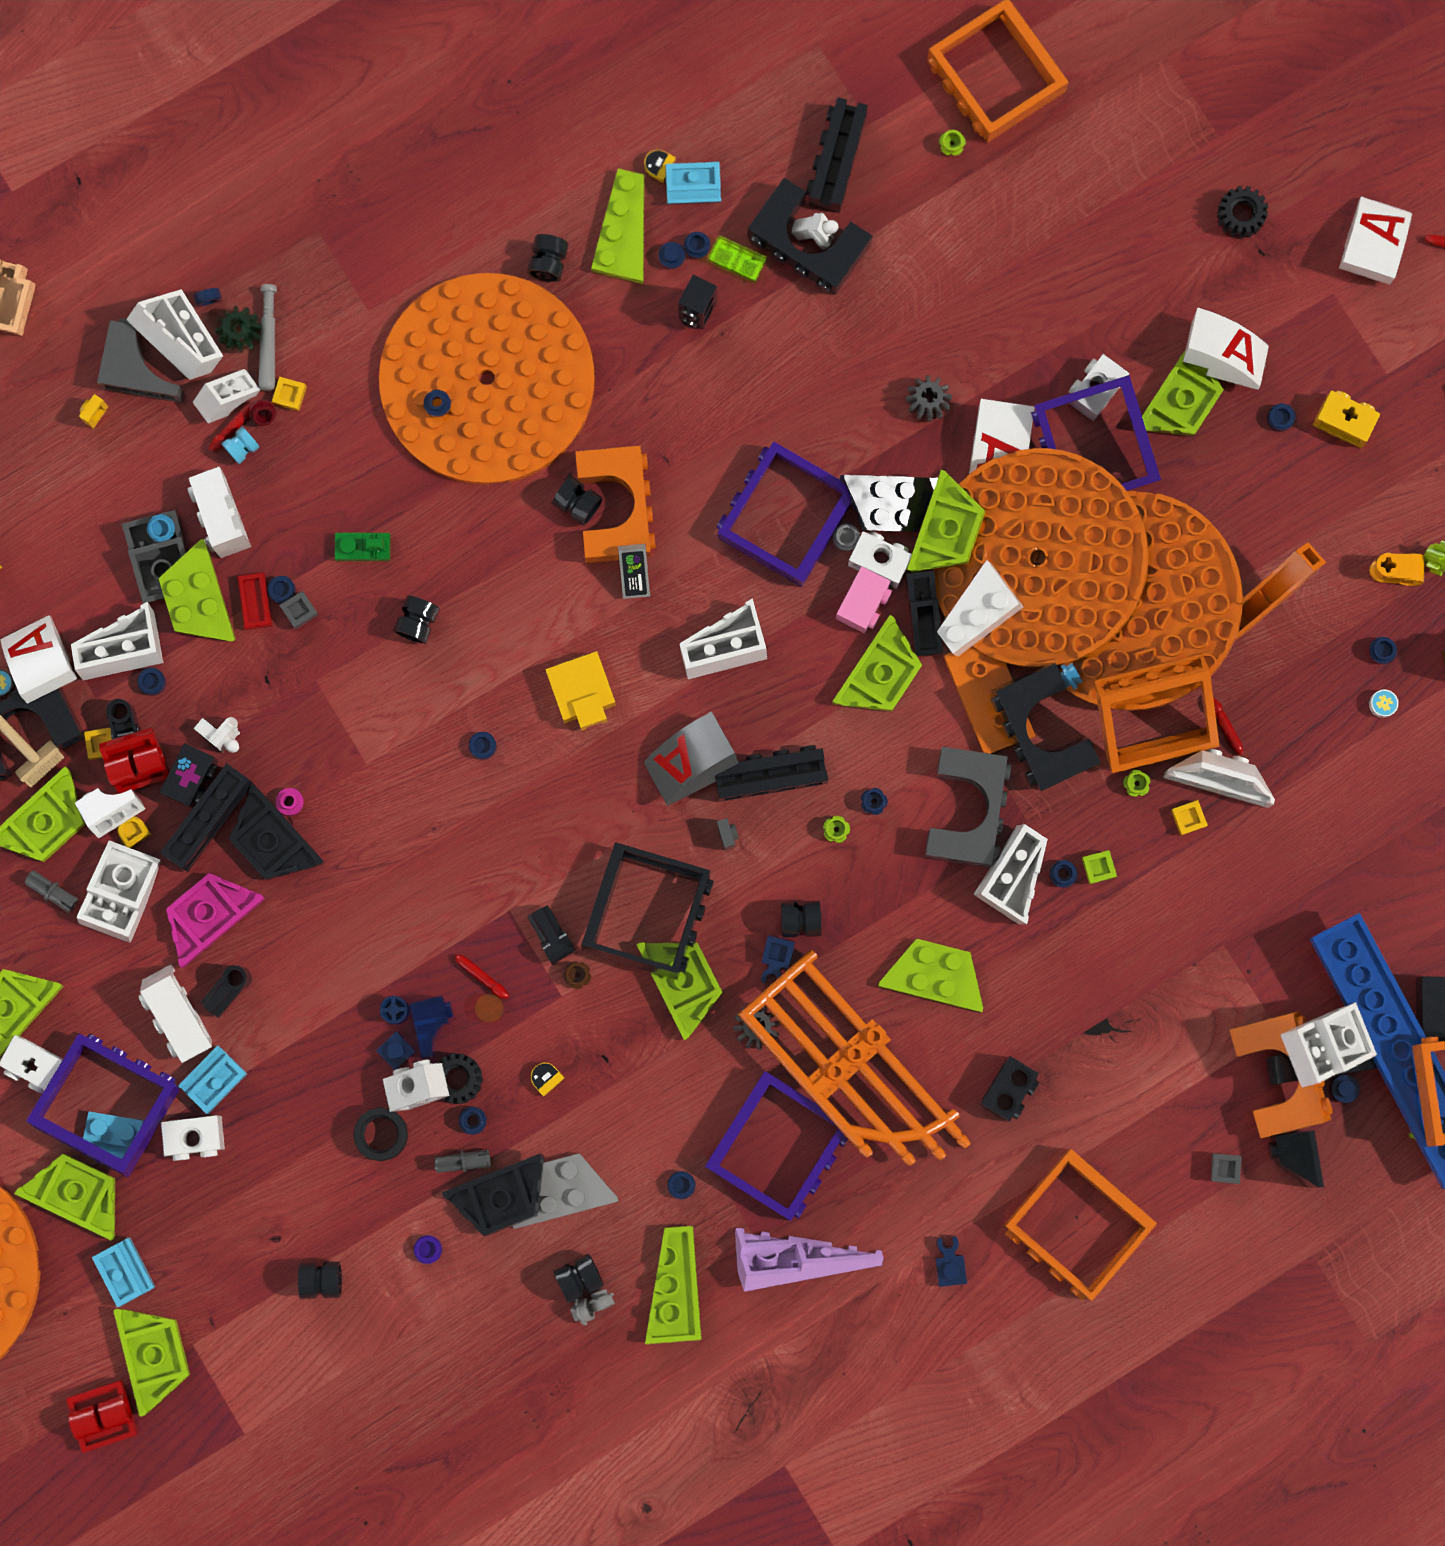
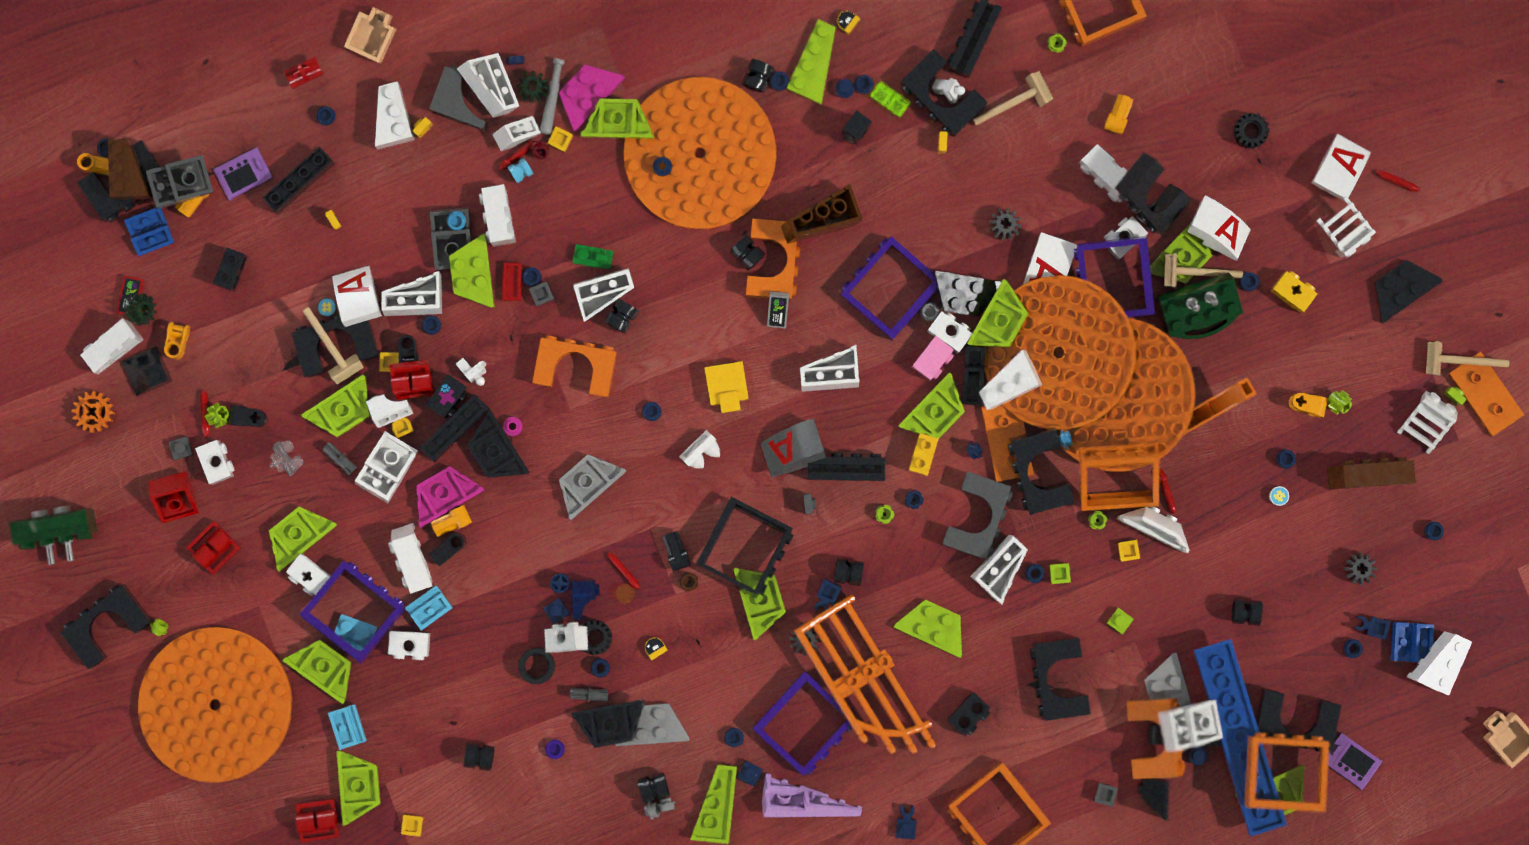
camera: 10 degrees right, 5 degrees up
medium azure plate [665,162,721,204] -> none
none -> white wedge [375,82,414,150]
none -> yellow tile [401,814,423,837]
none -> light orange piece [431,505,472,537]
none -> orange arch [532,335,617,398]
none -> dark pink wing [559,65,625,132]
none -> light grey wing [559,454,627,520]
none -> white wedge [573,268,634,322]
none -> lime wing [581,99,654,139]
none -> white tile [679,430,720,468]
none -> dark blue plate [737,760,763,786]
none -> dark blue tile [770,71,789,91]
none -> reddish brown wedge [781,184,863,244]
none -> yellow brick [908,433,938,476]
none -> yellow tile [938,132,947,154]
none -> dark blue plate [966,441,983,460]
none -> tan piece [973,71,1054,125]
none -> black arch [1029,637,1091,721]
none -> white wedge [1079,144,1128,203]
none -> light orange piece [1104,94,1133,135]
none -> lime plate [1107,608,1134,635]
none -> black arch [1115,152,1191,235]
none -> light grey wing [1144,652,1191,707]
none -> dark green piece [1156,272,1244,339]
none -> tan piece [1164,253,1243,288]
none -> black wheel [1231,599,1263,626]
none -> white plate [1316,196,1376,257]

